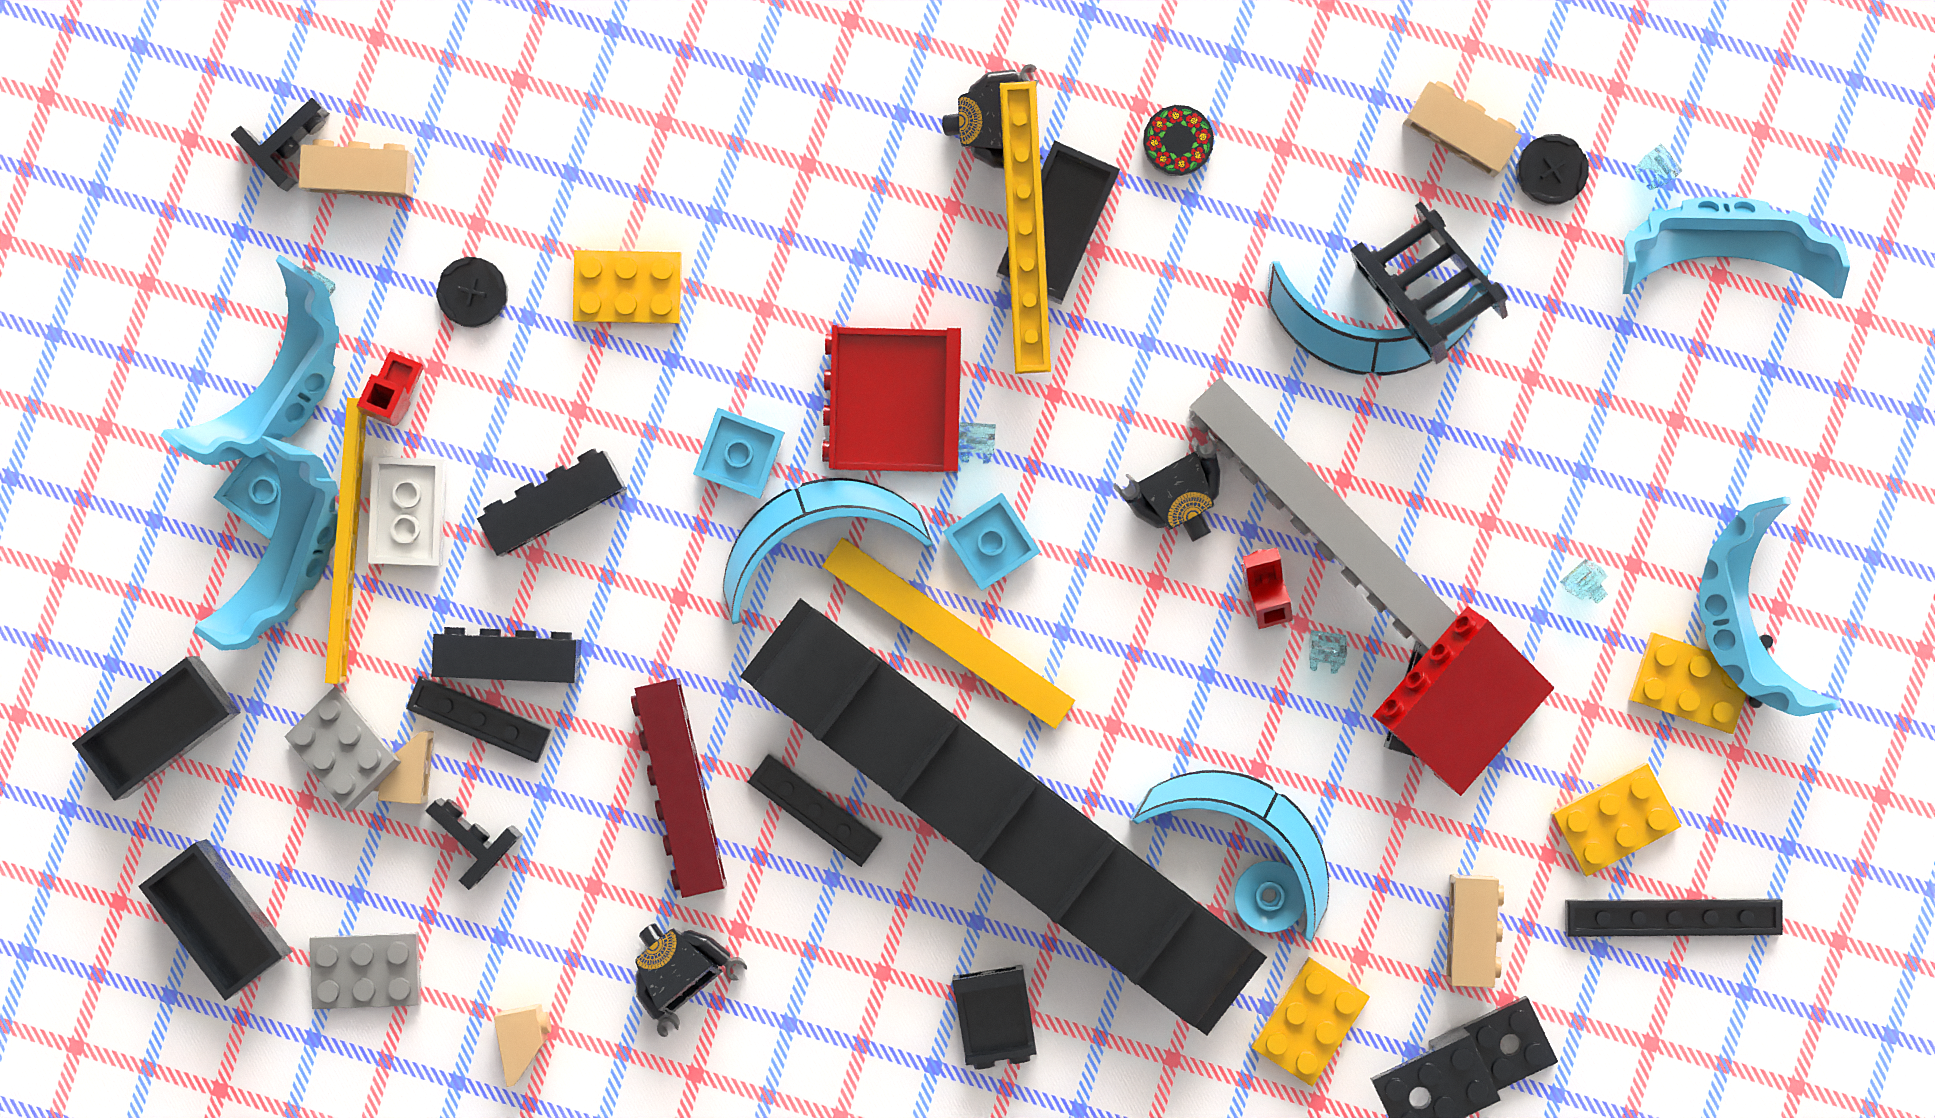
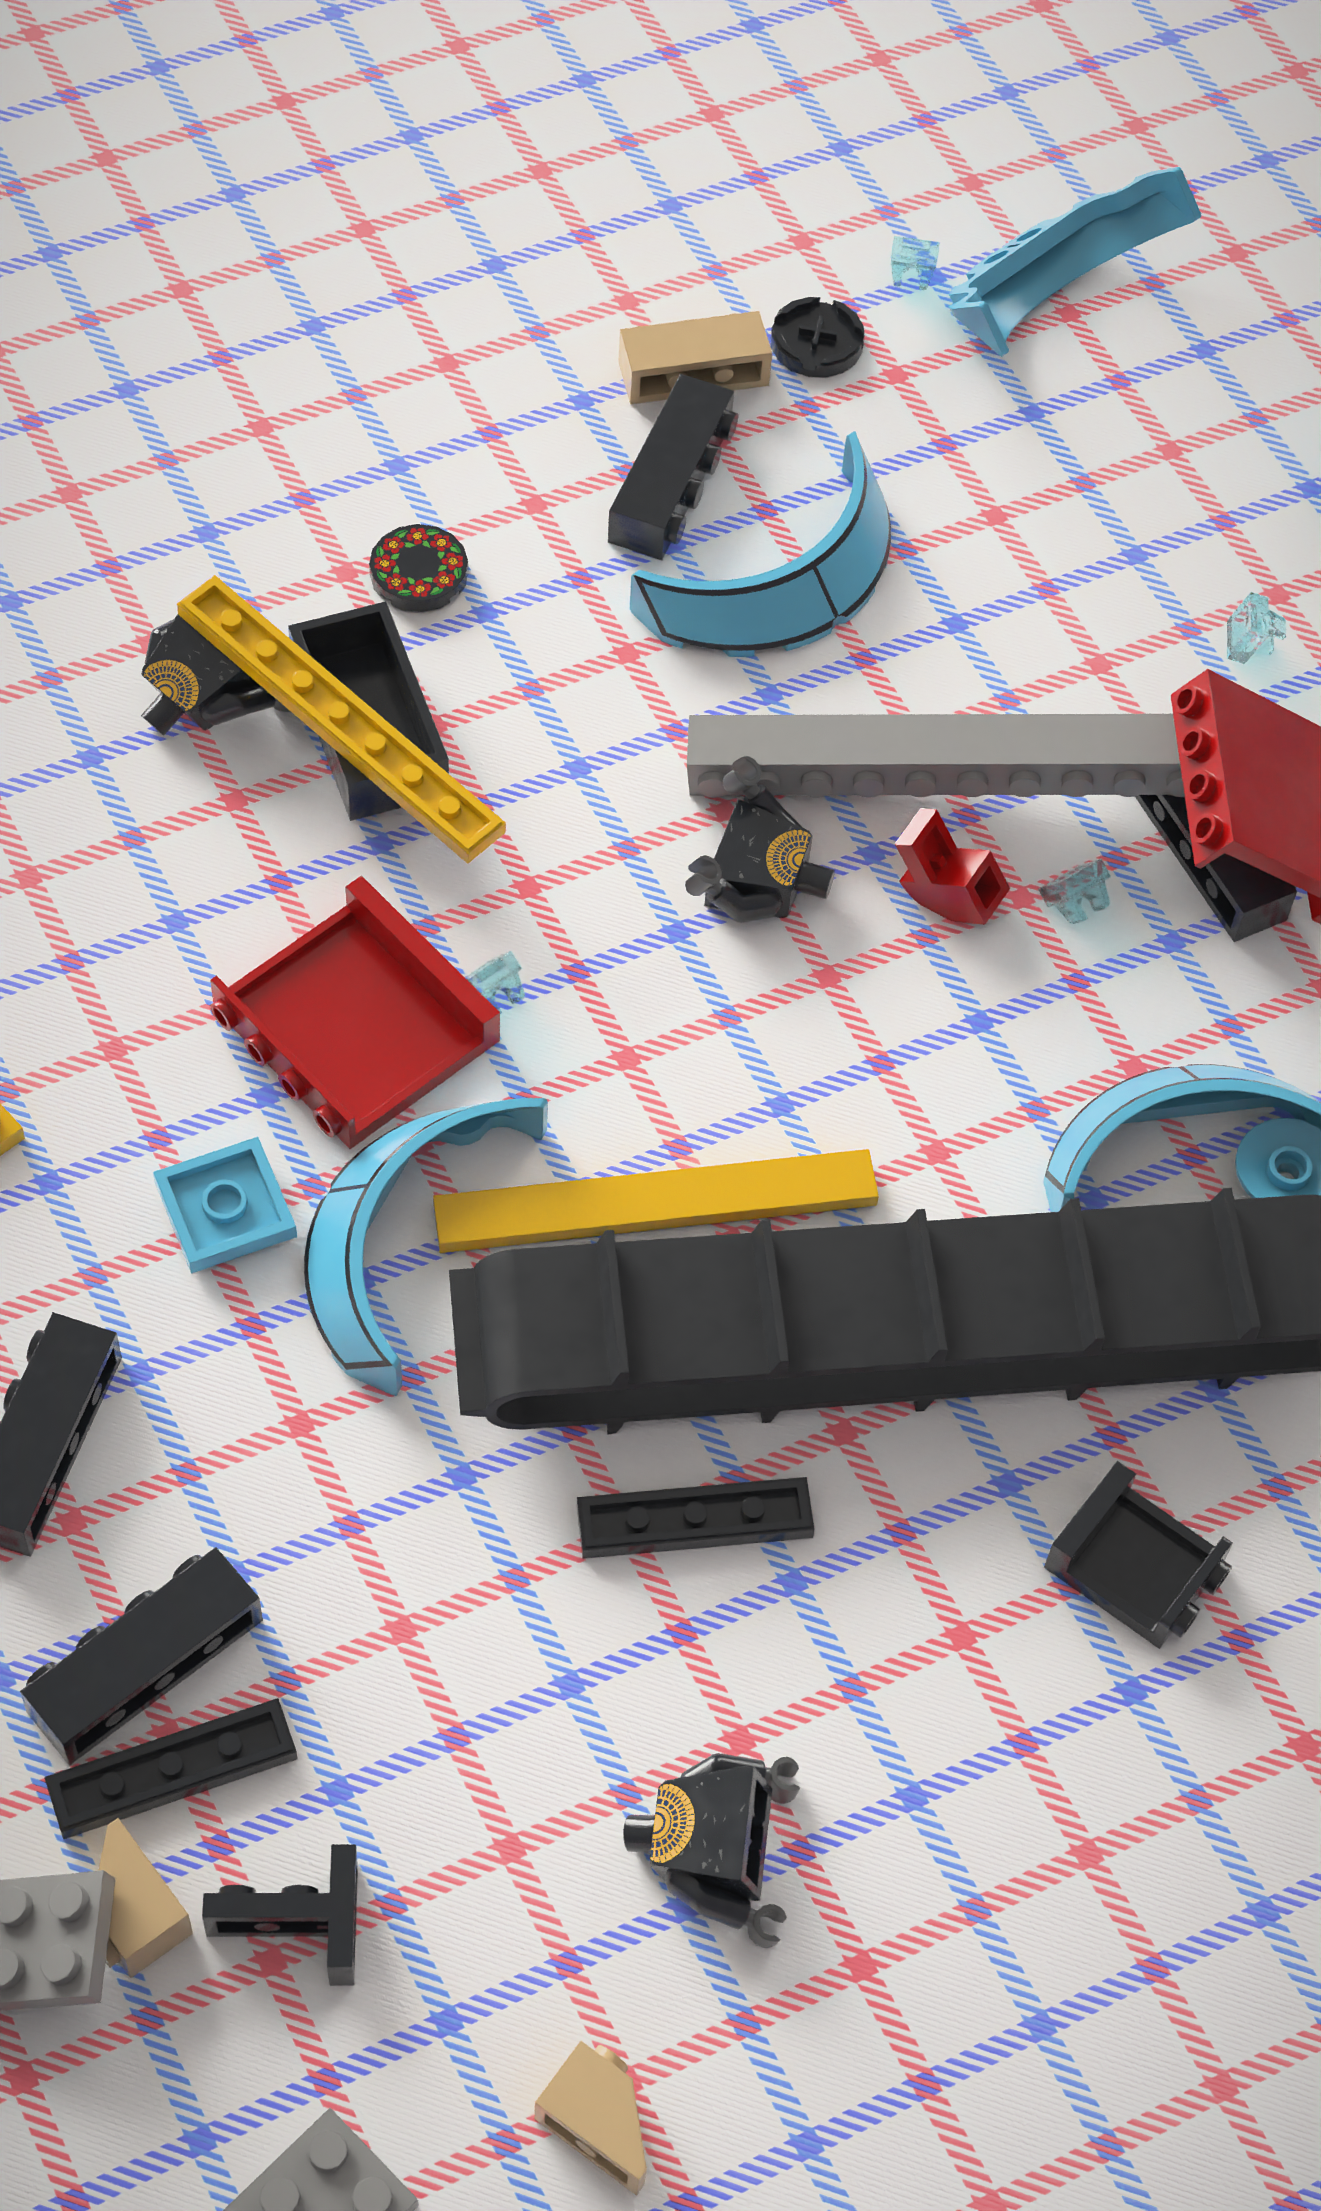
camera: 45 degrees left, 30 degrees down
dark red brick [631,677,727,898] -> none
medium azure plate [942,493,1041,591] -> none
black fence [1350,201,1508,365] -> none
none -> black brick [607,373,739,561]

